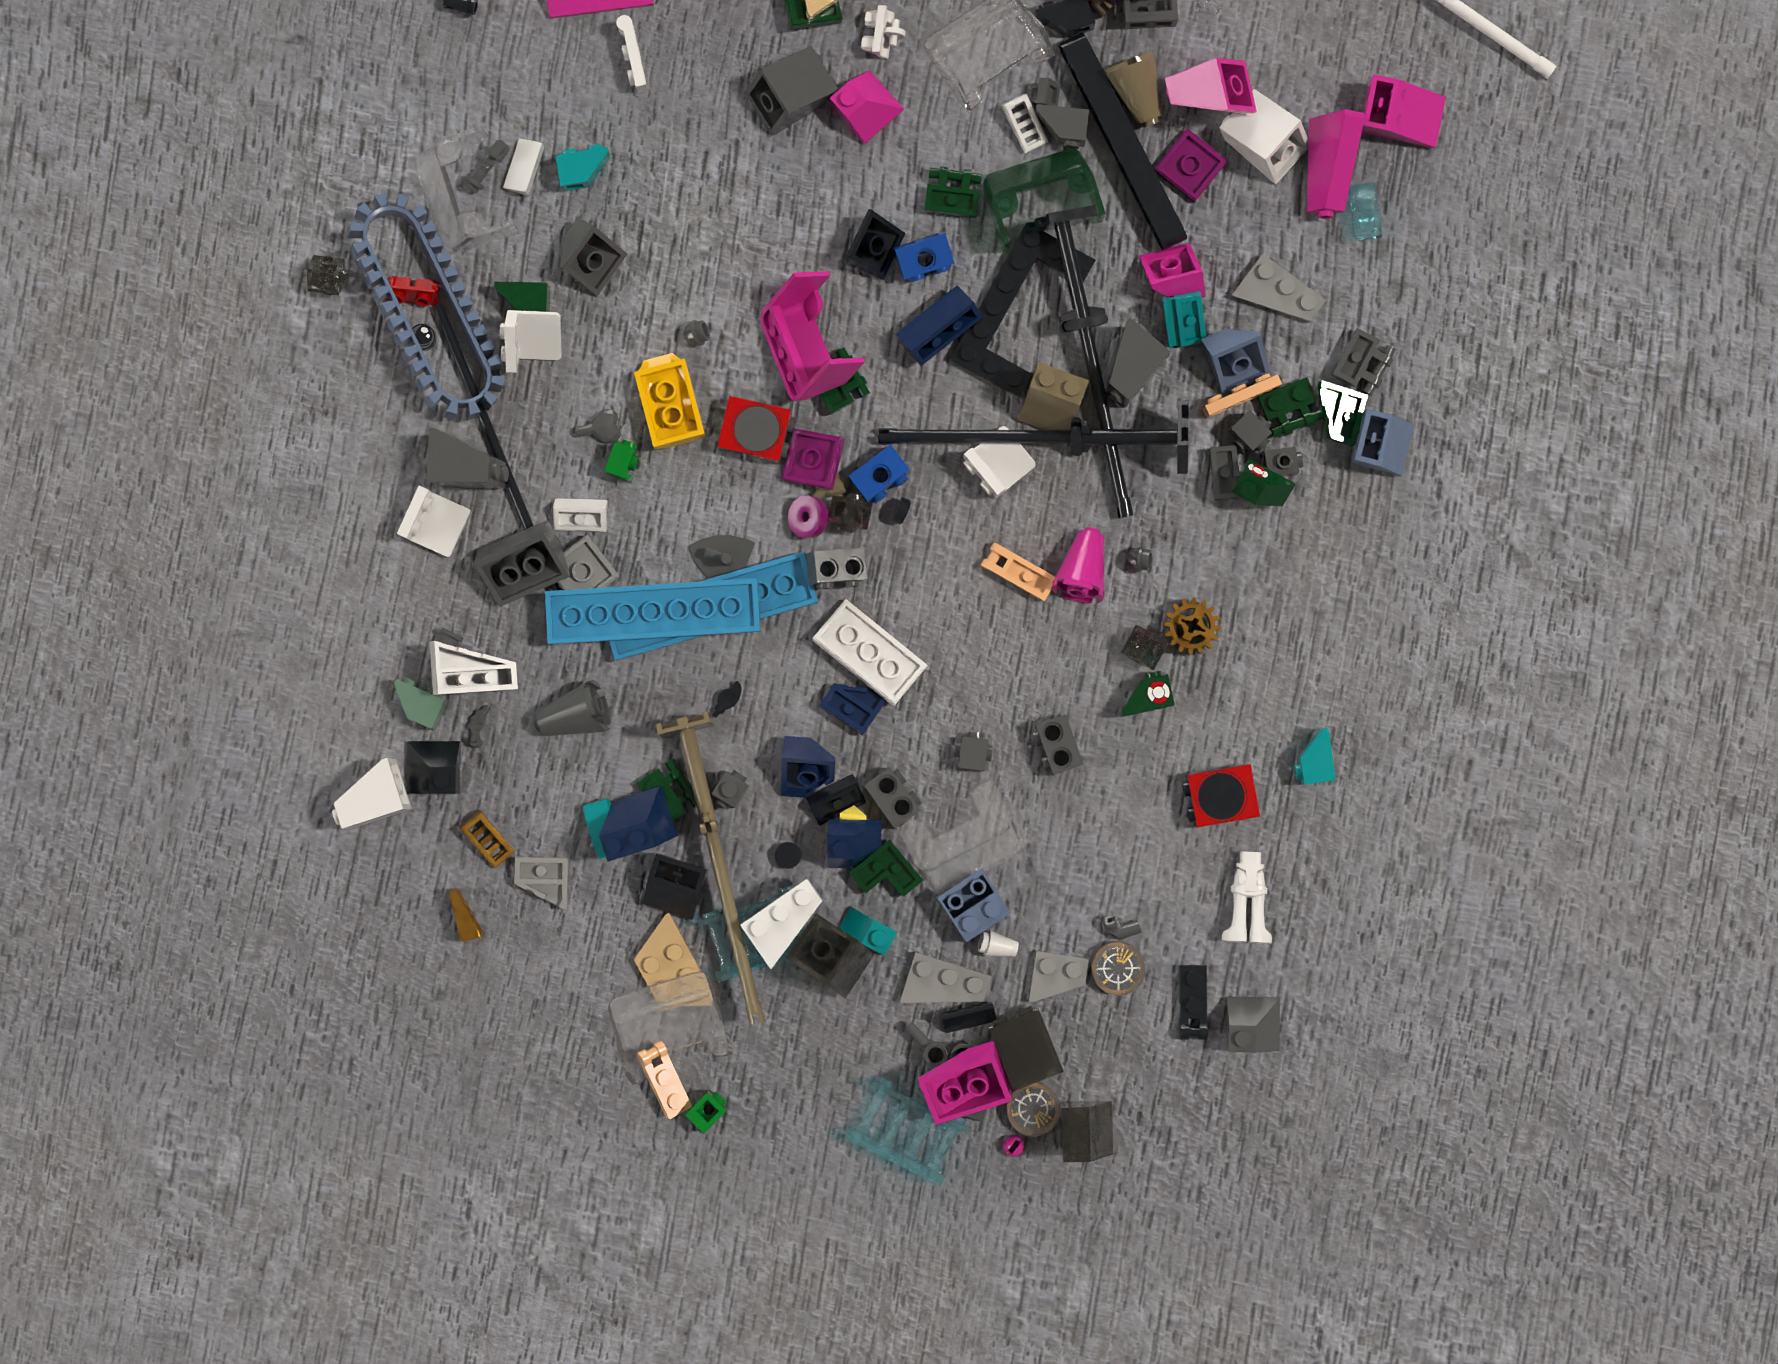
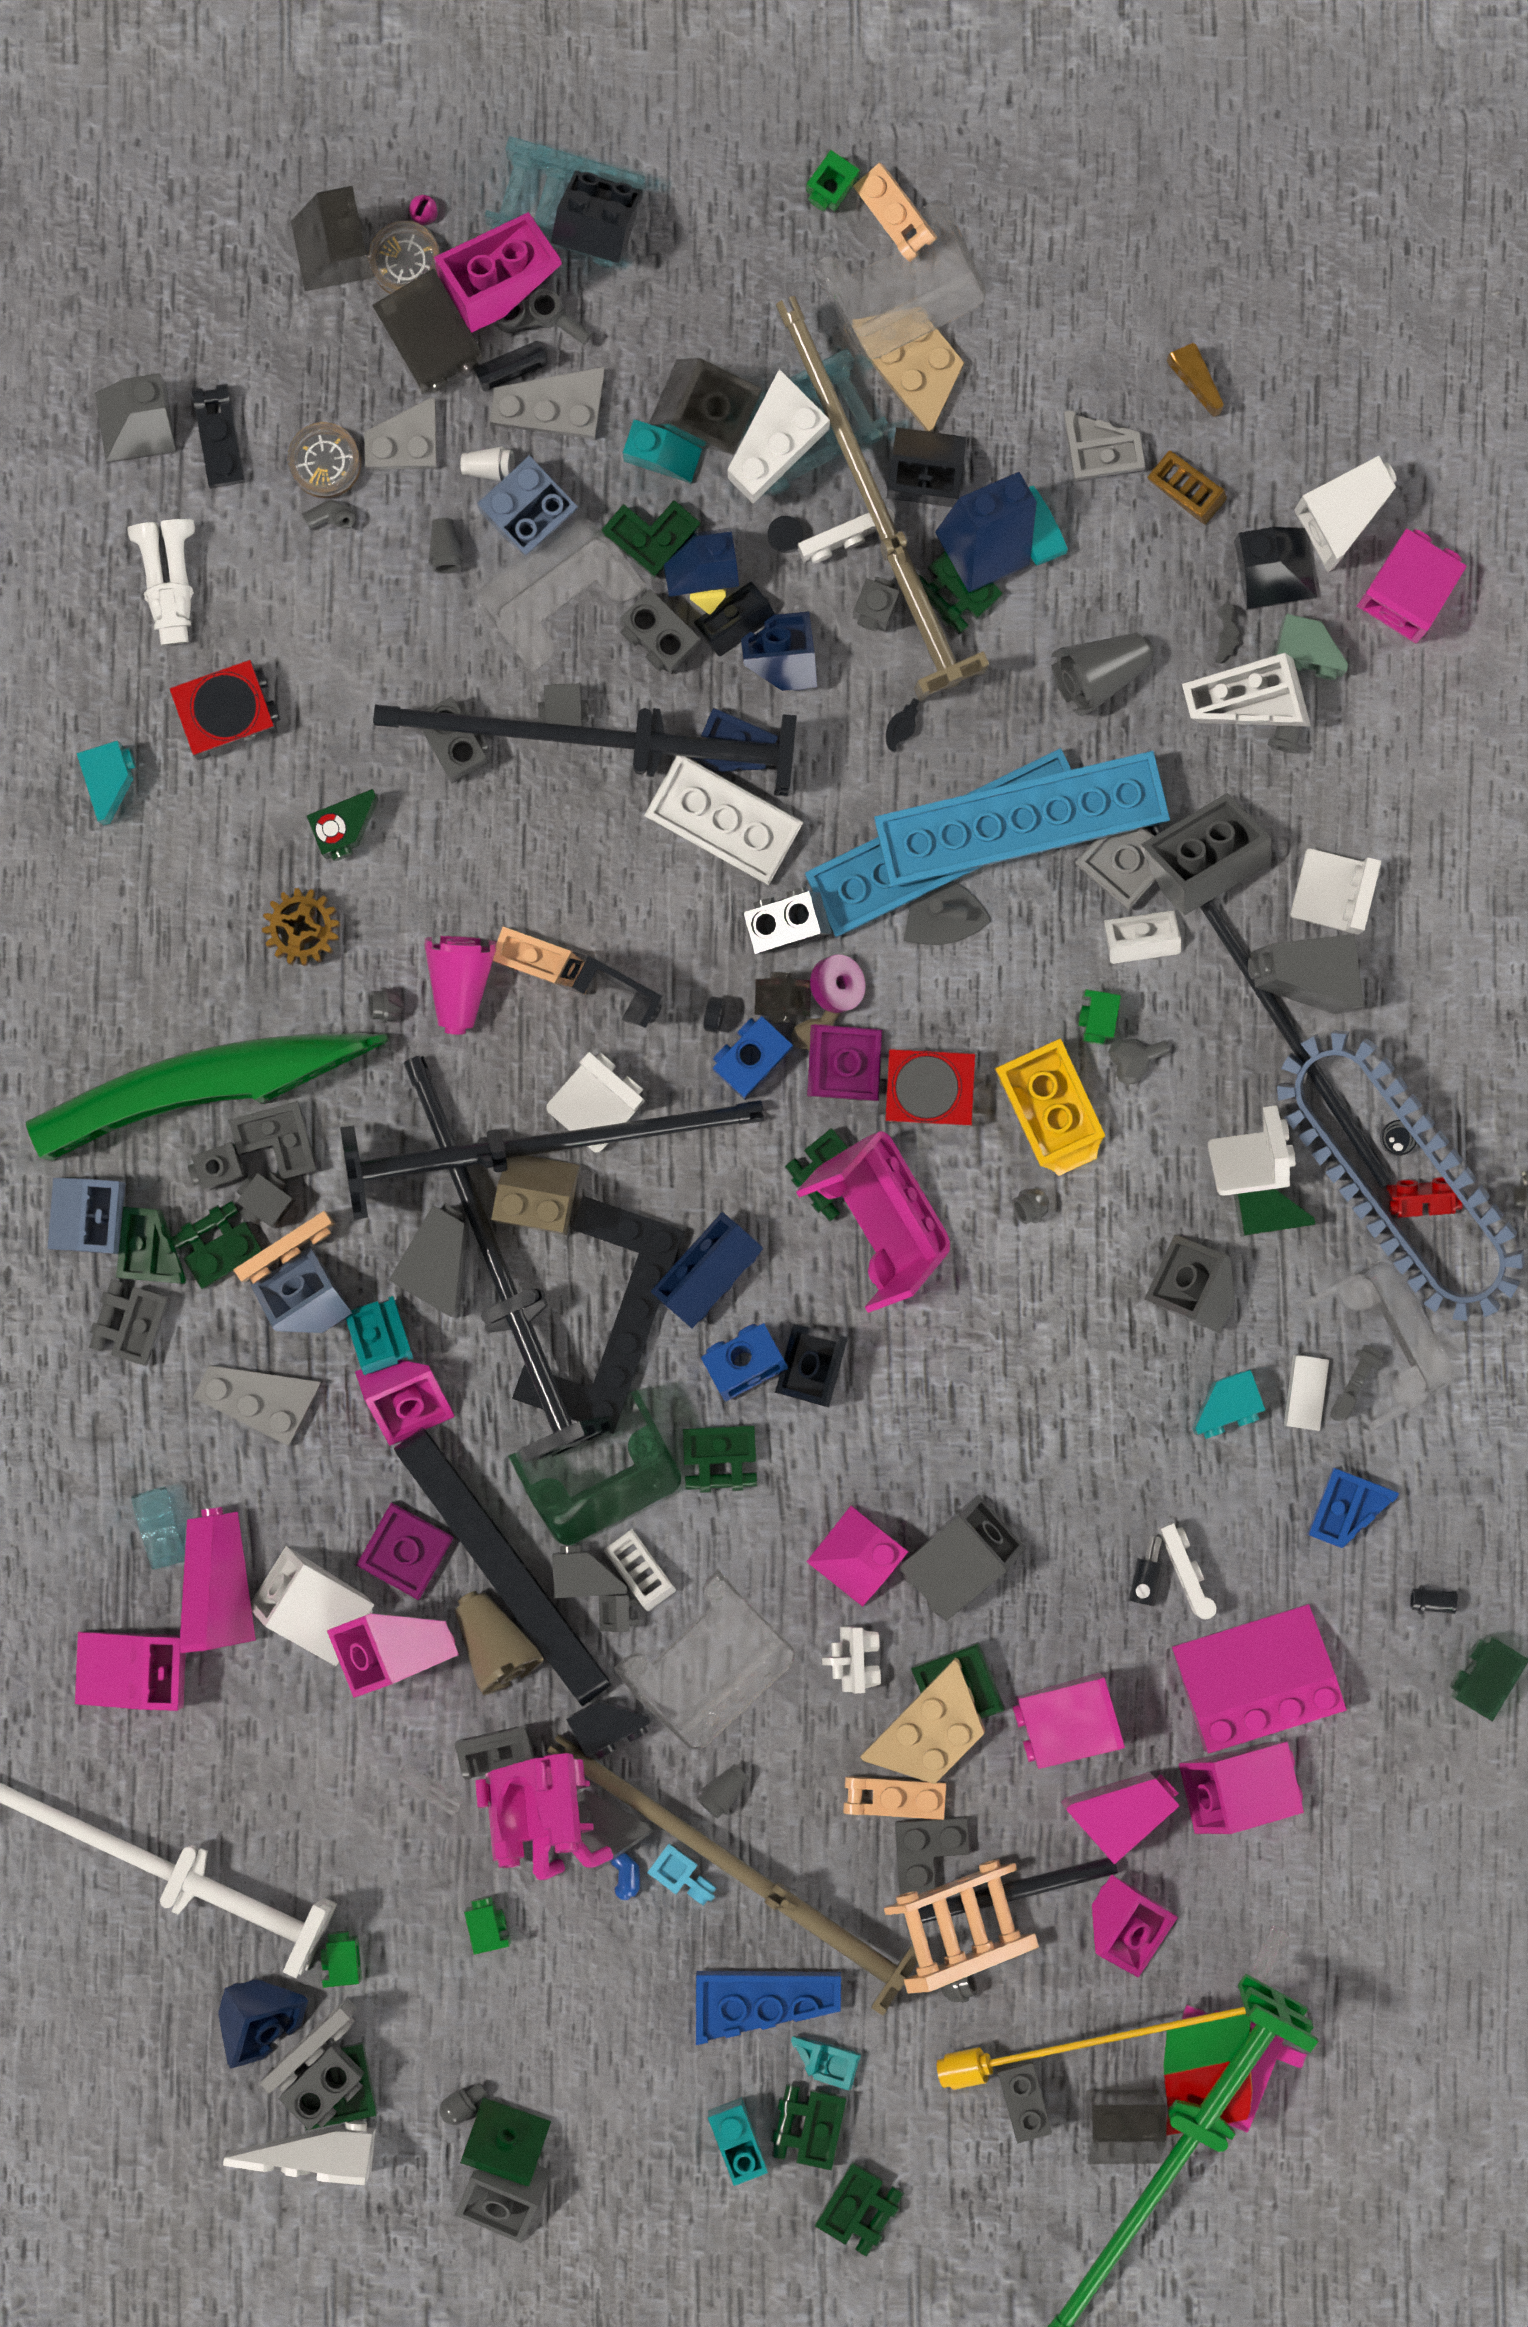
camera: 165 degrees right, 0 degrees up
clear smoke brick [1121,625,1168,671] -> none
dark green slope [1232,459,1296,507] -> none
none -> green slope [25,1033,390,1161]
none -> black piece [373,704,797,797]
none -> dark grey cone [428,518,464,574]
none -> black slope [551,170,643,263]
none -> black panel [555,951,662,1028]
none -> white plate [798,507,895,564]
none -> black piece [1129,1536,1164,1606]
none -> blue wing [1307,1468,1399,1548]
none -> dark pink slope [1356,528,1467,644]

